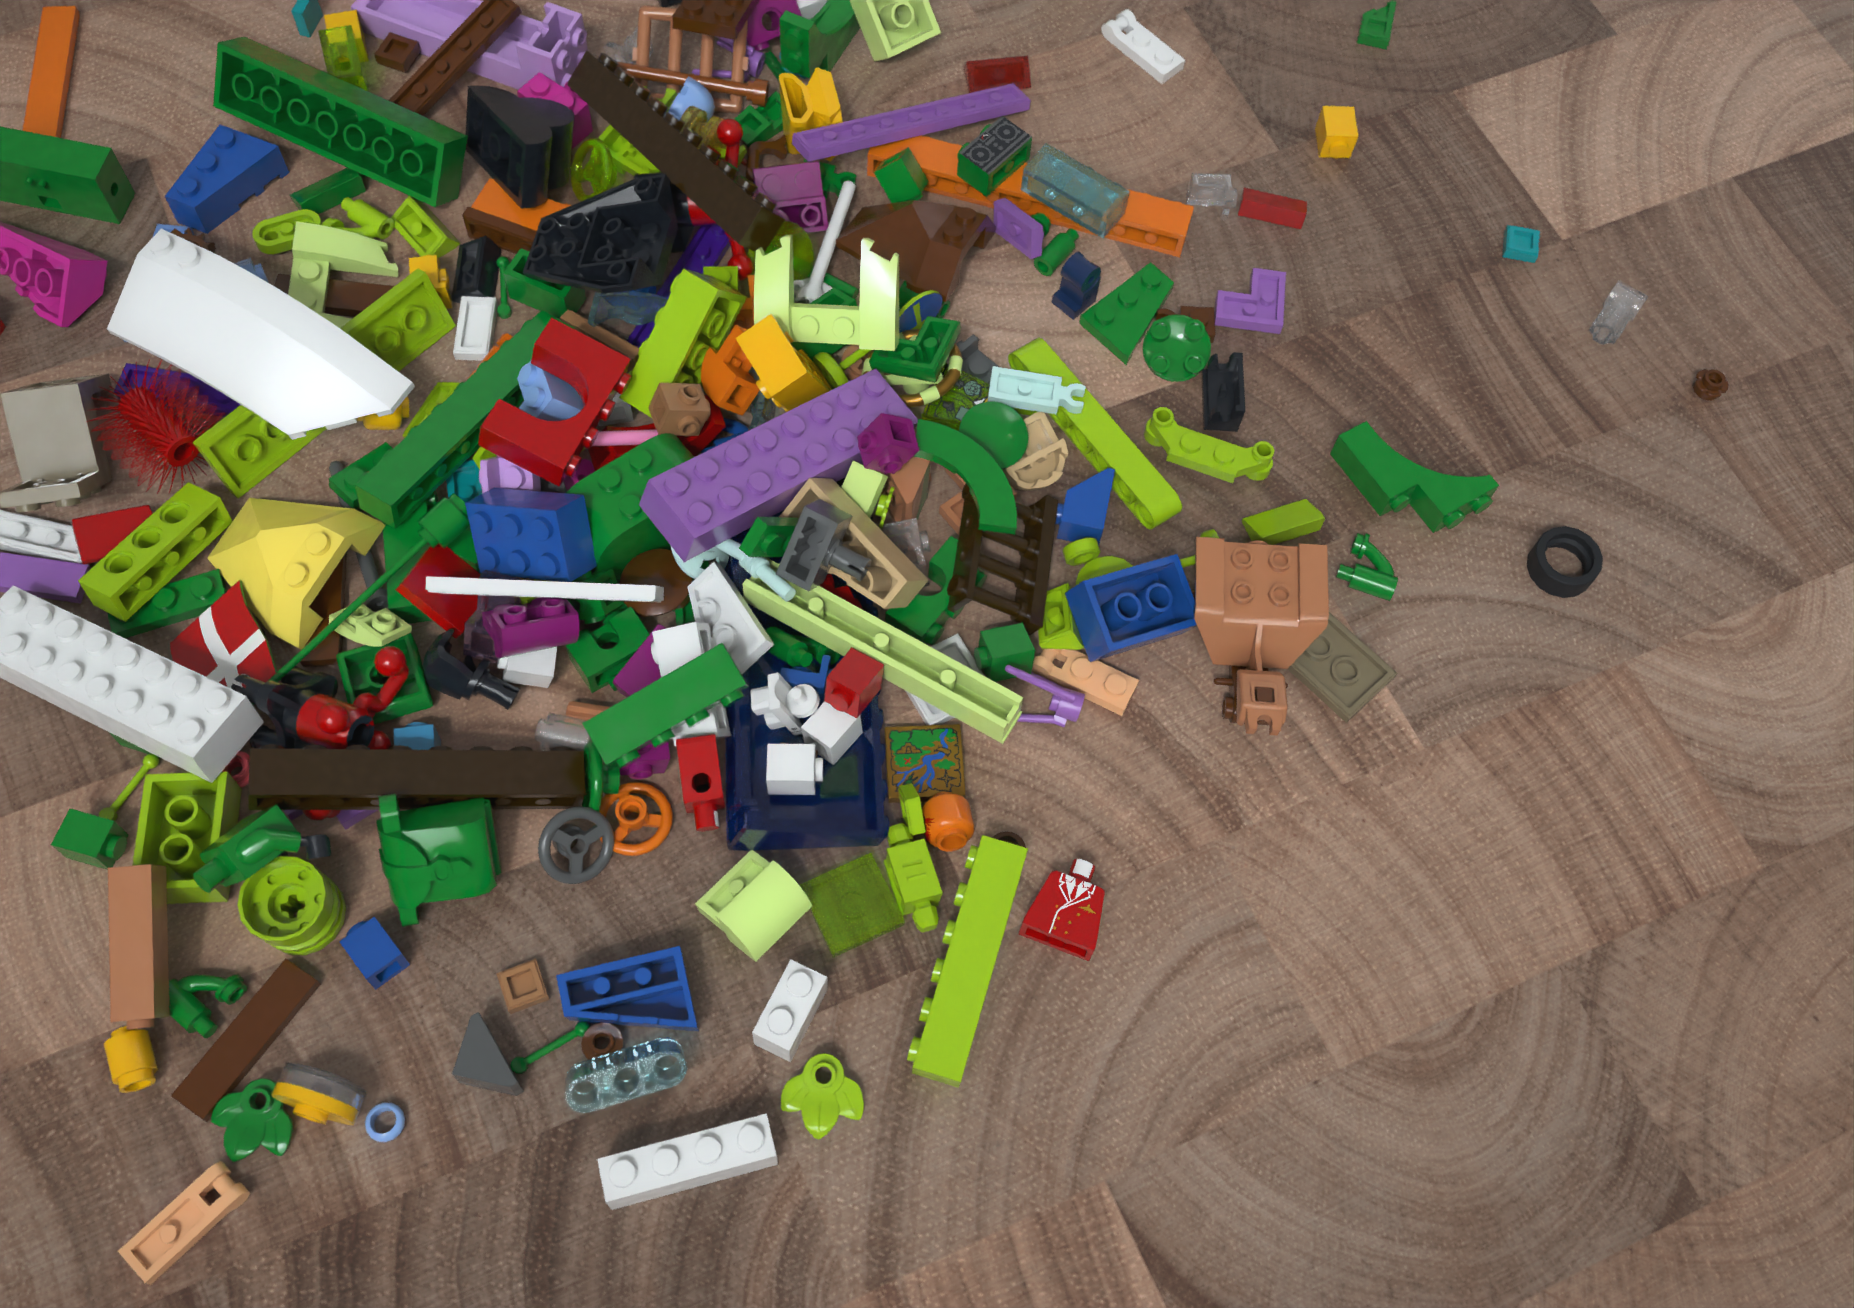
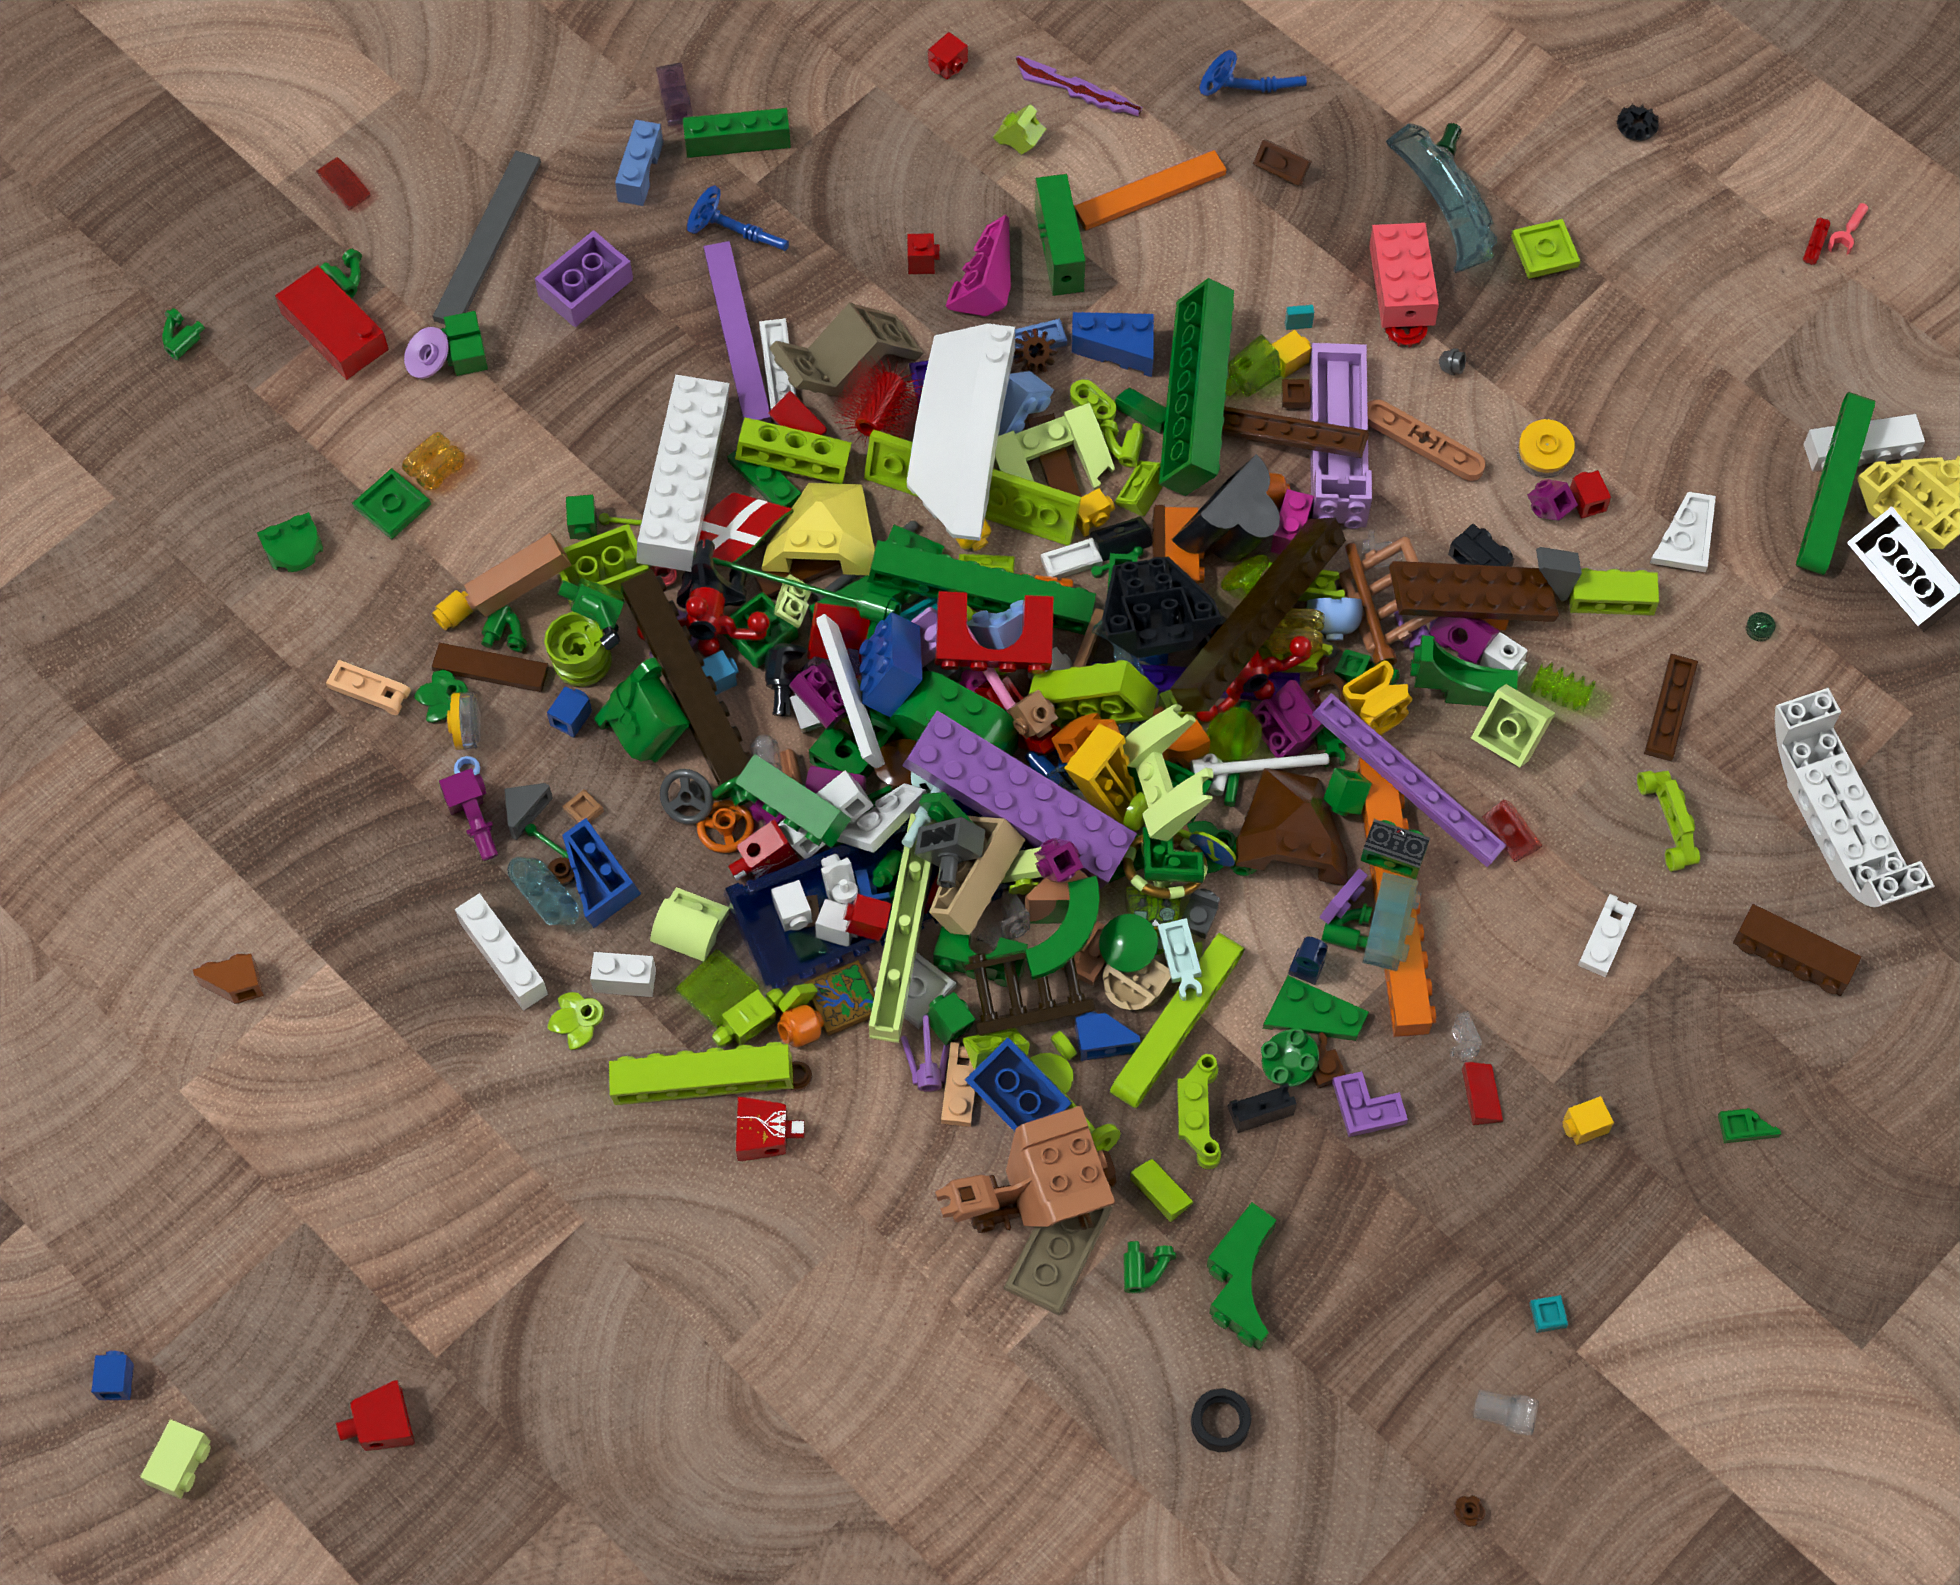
camera: 75 degrees right, 0 degrees up
none -> magenta brick [439,768,498,861]

